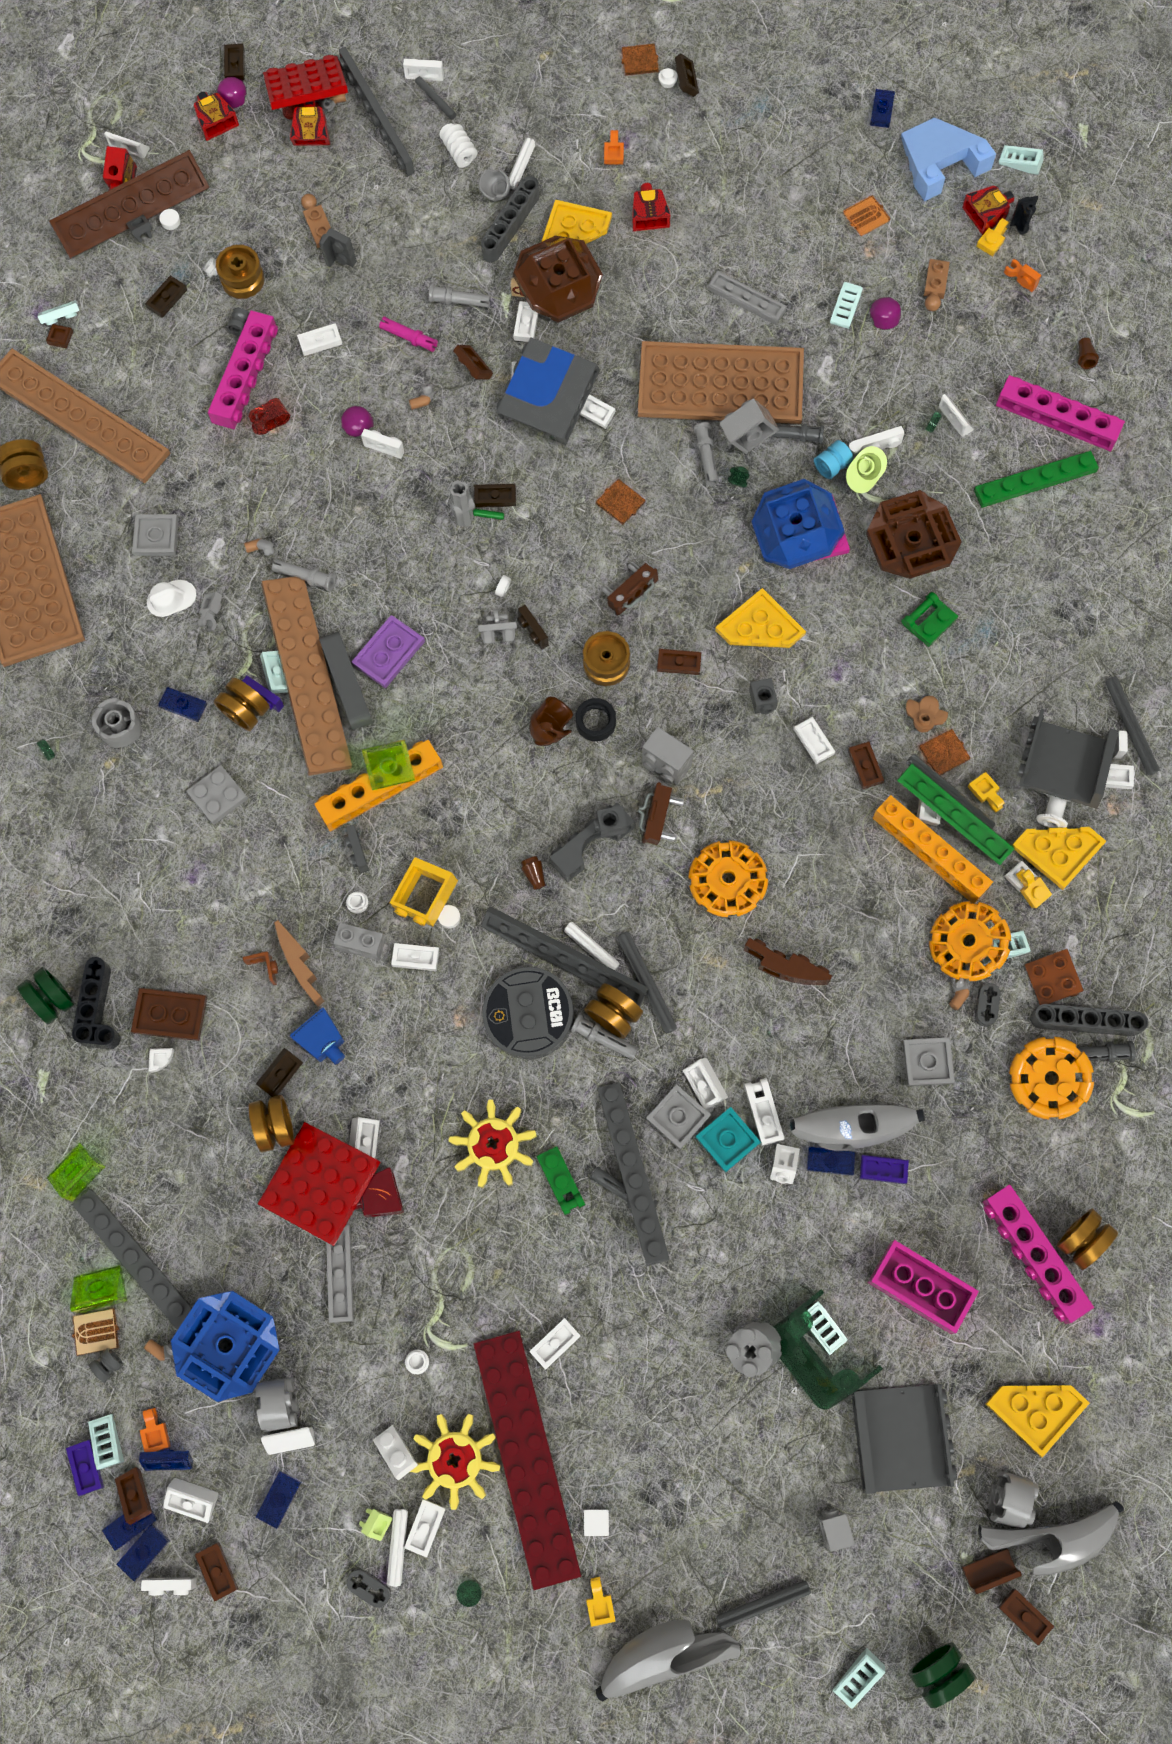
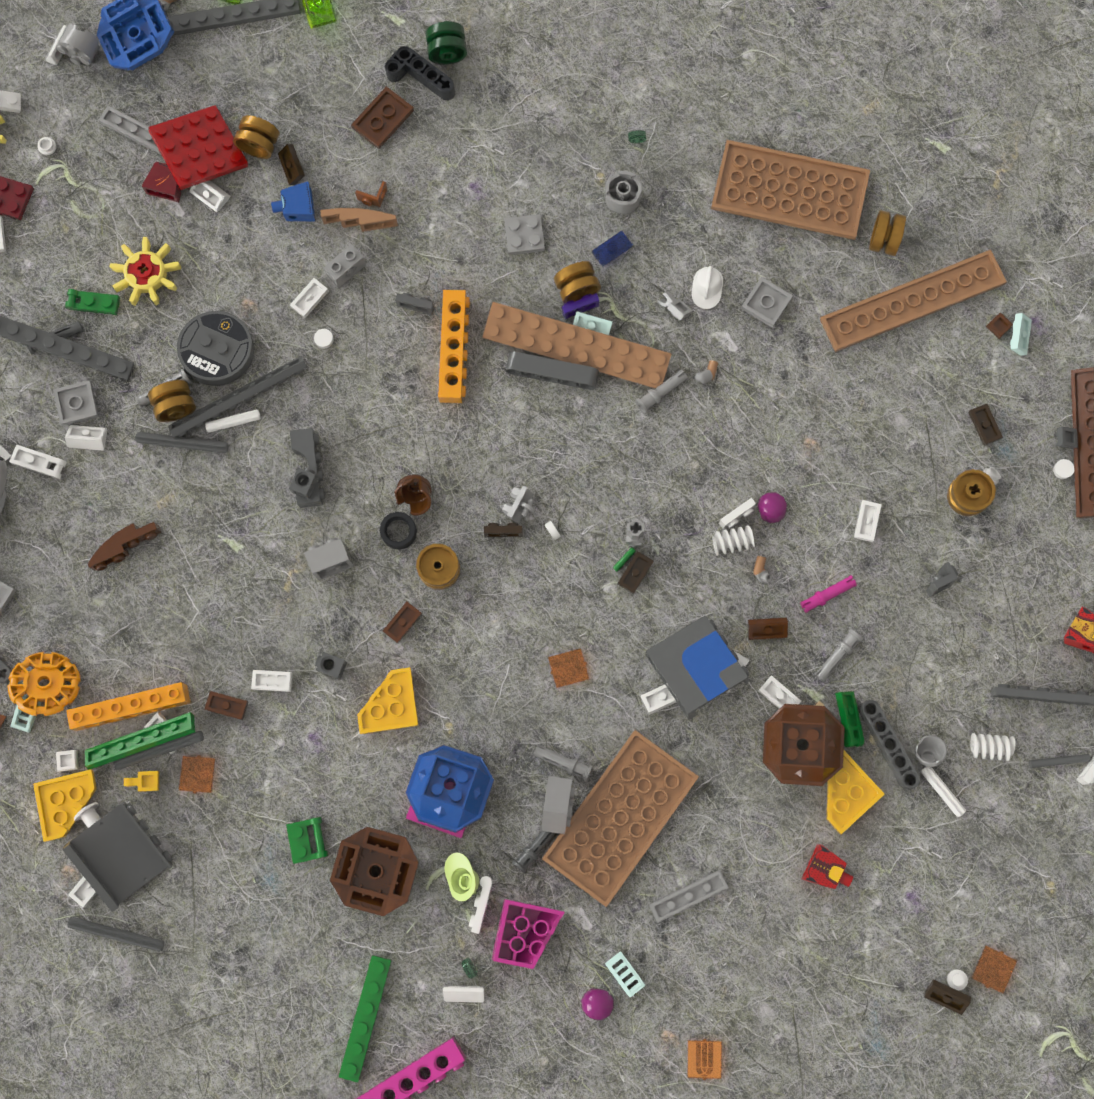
camera: 125 degrees right, 5 degrees up
white tile [149,1048,174,1073] -> none
dark pink brick [207,310,278,430] -> none
dark grey wheel [227,308,249,337] -> none
clear red piece [249,398,291,435] -> none
clear blue plate [256,1471,302,1529] -> none
medium nougat plate [301,194,331,248] -> none
white plate [346,892,369,914] -> none
medium lavender plate [351,615,425,689] -> none
clear neon green slope [362,739,415,790] -> none
yellow window [389,857,458,927] -> none
reddish brown cone [521,856,546,890] -> none
reddish brown piece [602,562,659,616] -> none
orange plate [604,130,624,165] -> none
reddish brown piece [638,782,684,845] -> none
light orange plate [688,840,768,918] -> none
teal plate [695,1107,761,1173] -> none
clear green plate [728,466,750,488] -> none
medium azure wheel [814,440,854,480] -> none
medium nougat plate [906,696,948,732] -> none
medium nougat plate [924,259,950,311] -> none
arm [949,978,970,1010] -> none
yellow plate [1016,869,1052,908] -> none
white tile [1113,731,1128,759] -> none
none -> dark pink wedge [492,899,565,969]
none -> white piece [713,525,755,556]
none -> green plate [835,691,864,747]

